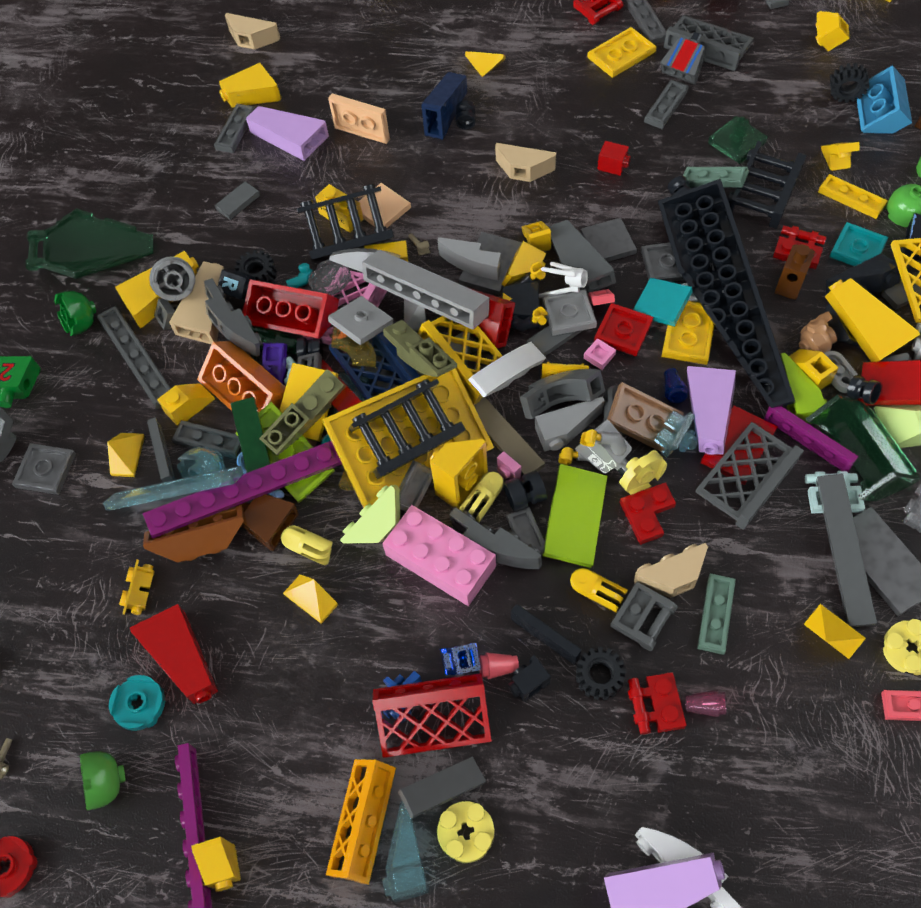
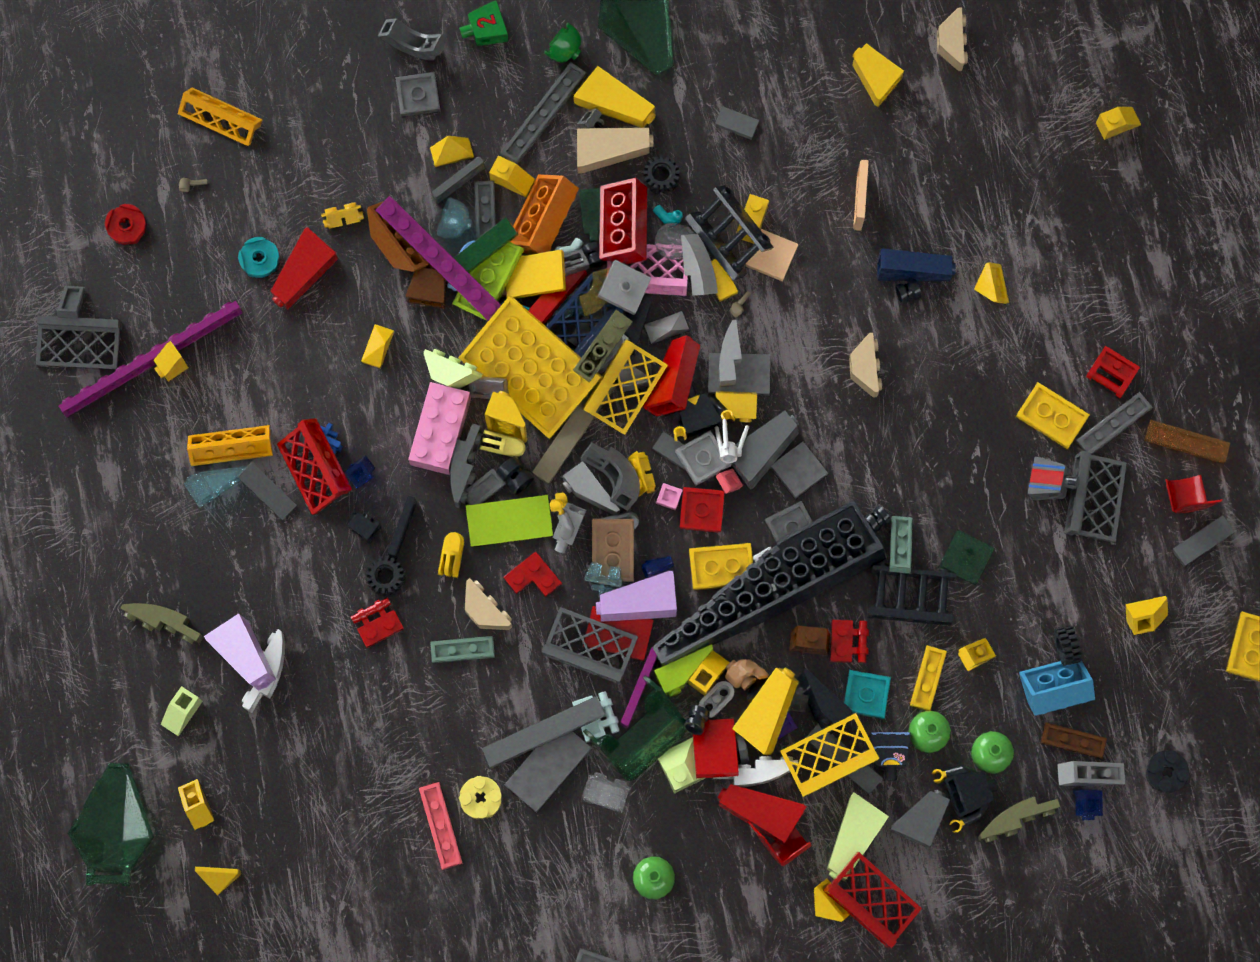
camera: 65 degrees right, 15 degrees up
bright green cylinder [80,751,125,811] -> none
clear light blue tile [103,466,244,511] -> none
light grey cone [149,257,195,301] -> none
dark grey slope [204,278,262,357] -> none
dark grey tile [214,104,255,154] -> none
black brick [218,269,254,299] -> none
lavender slope [246,106,329,161] -> none
olive slope [259,369,346,455] -> none
dark purple tile [262,343,287,386] -> none
light yellow arm [281,525,333,565] -> none
black fence [349,379,466,480] -> none
light grey brick [362,249,489,330] -> none
light yellow plate [437,801,495,863] -> none
white slope [468,342,546,397] -> none
coral cone [479,652,519,679] -> none
bright pink plate [497,451,521,480] -> none
yellow slope [521,221,551,252] -> none
red brick [597,141,631,176] -> none
dark grey plate [610,582,678,651] -> none
light yellow plate [619,450,667,495] -> none
teal tile [633,278,693,327] -> none
dark grey tile [644,80,689,129] -> none
clear pink cone [686,689,726,717] -> none
yellow slope [804,604,866,659] -> none

